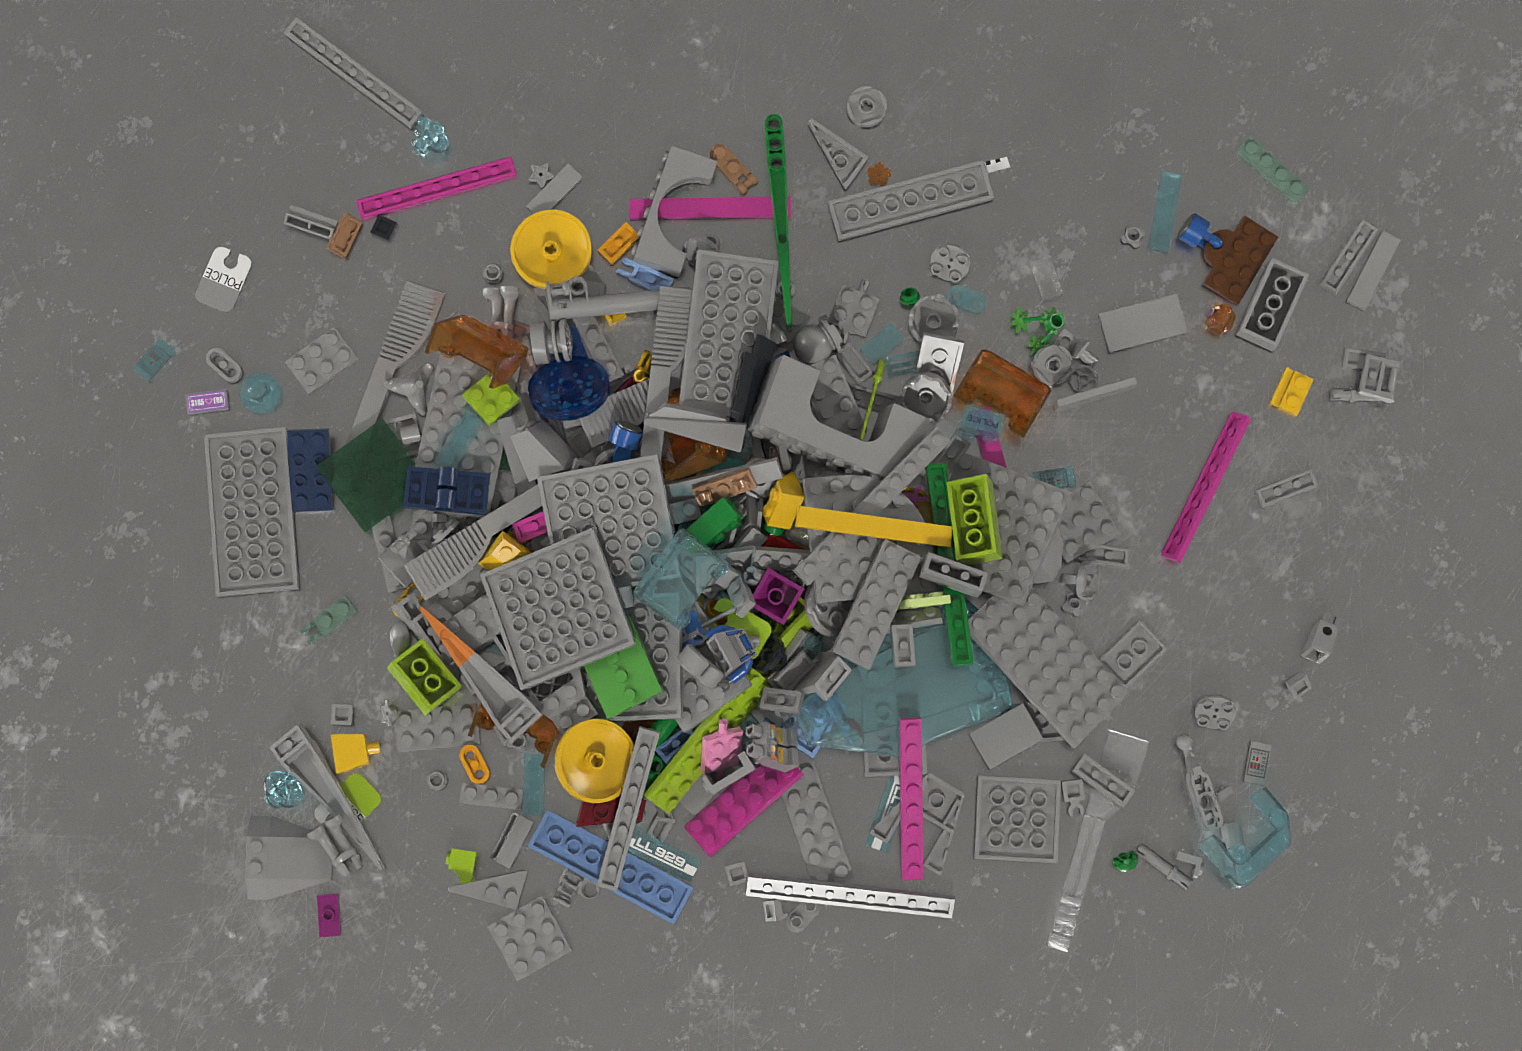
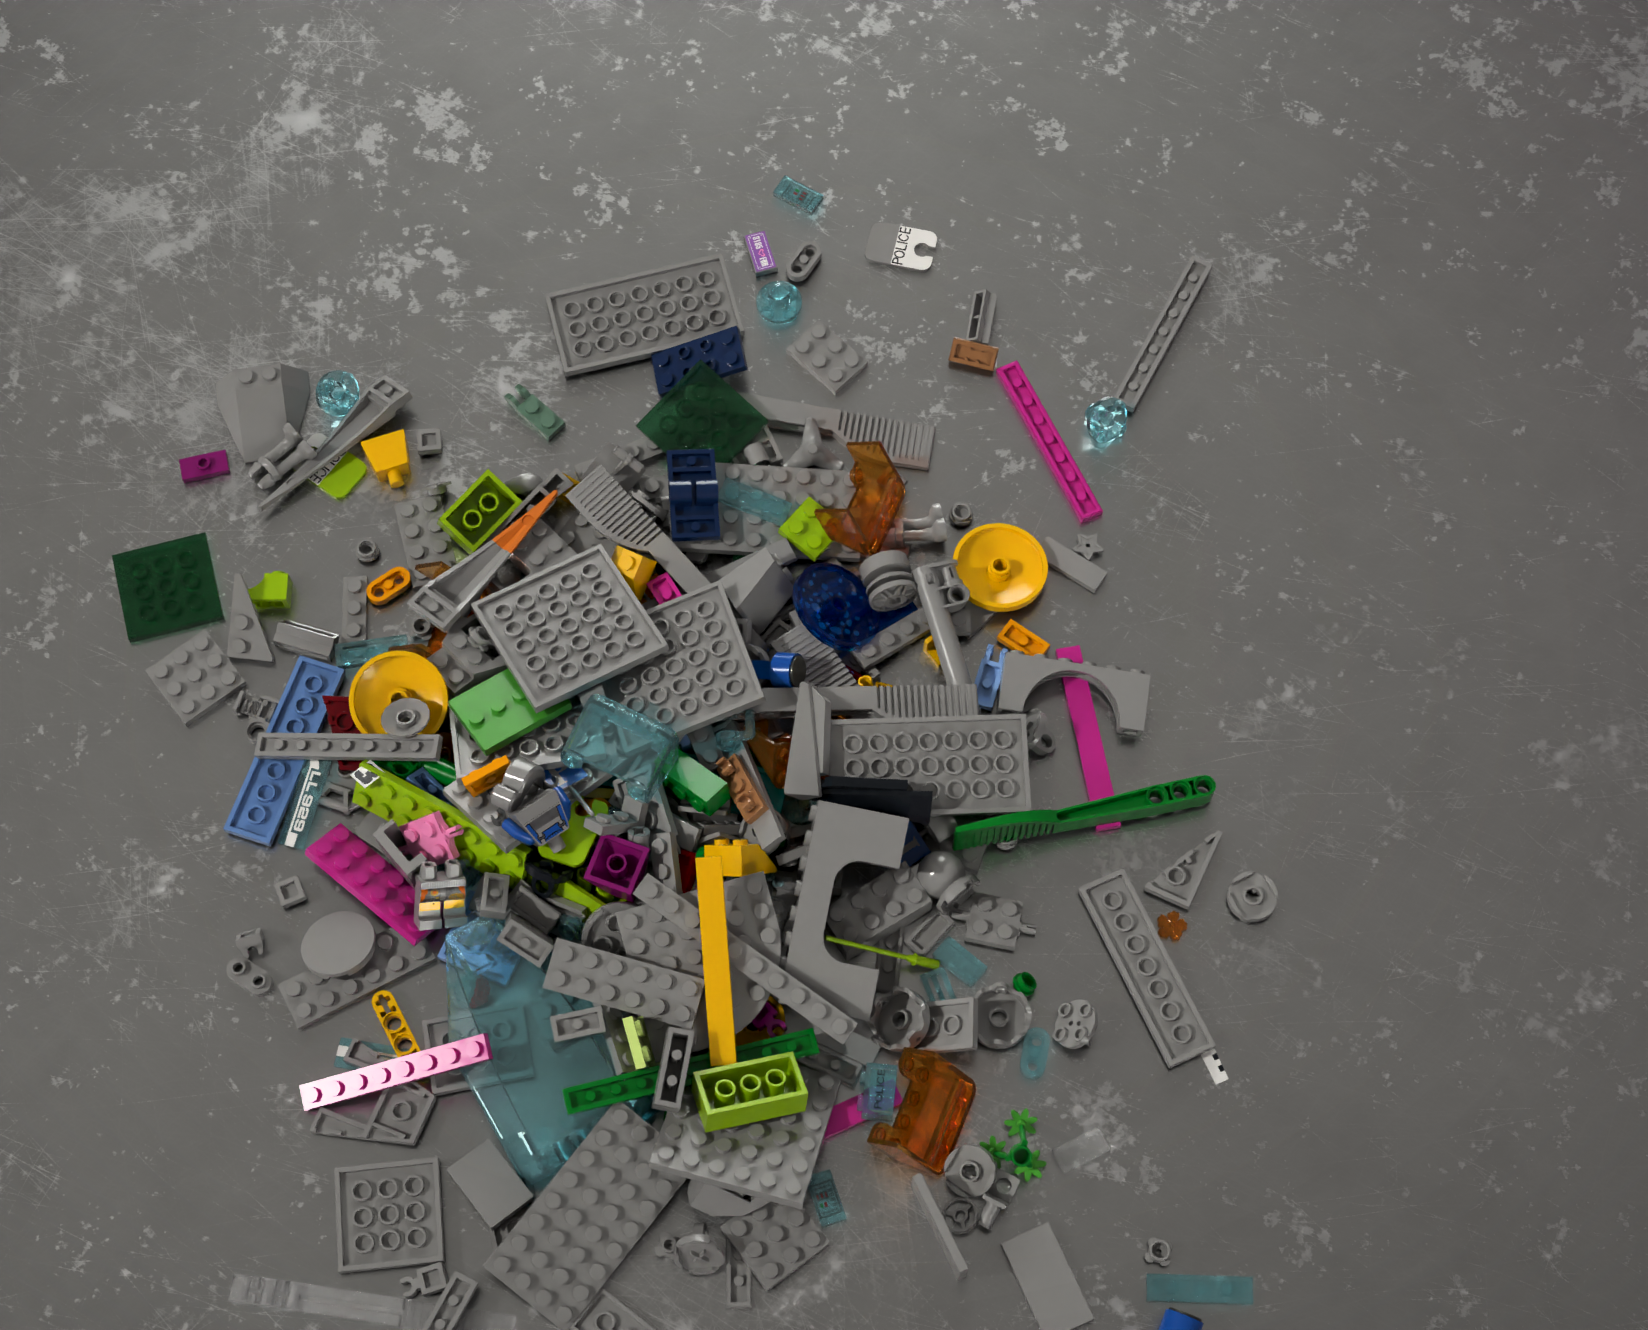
camera: 85 degrees right, 15 degrees down
black tile [370,214,398,242] -> none
medium nougat plate [710,144,758,195] -> none
plate [746,873,955,918] -> none
none -> clear green tile [112,532,225,643]
none -> light grey tile [301,911,376,979]
none -> sticker [350,760,385,788]
none -> yellow beam [371,990,421,1057]
none -> light grey dish [381,698,430,738]
none -> light orange plate [461,755,511,797]
none -> light grey plate [468,626,491,652]
none -> clear light blue plate [716,709,756,752]

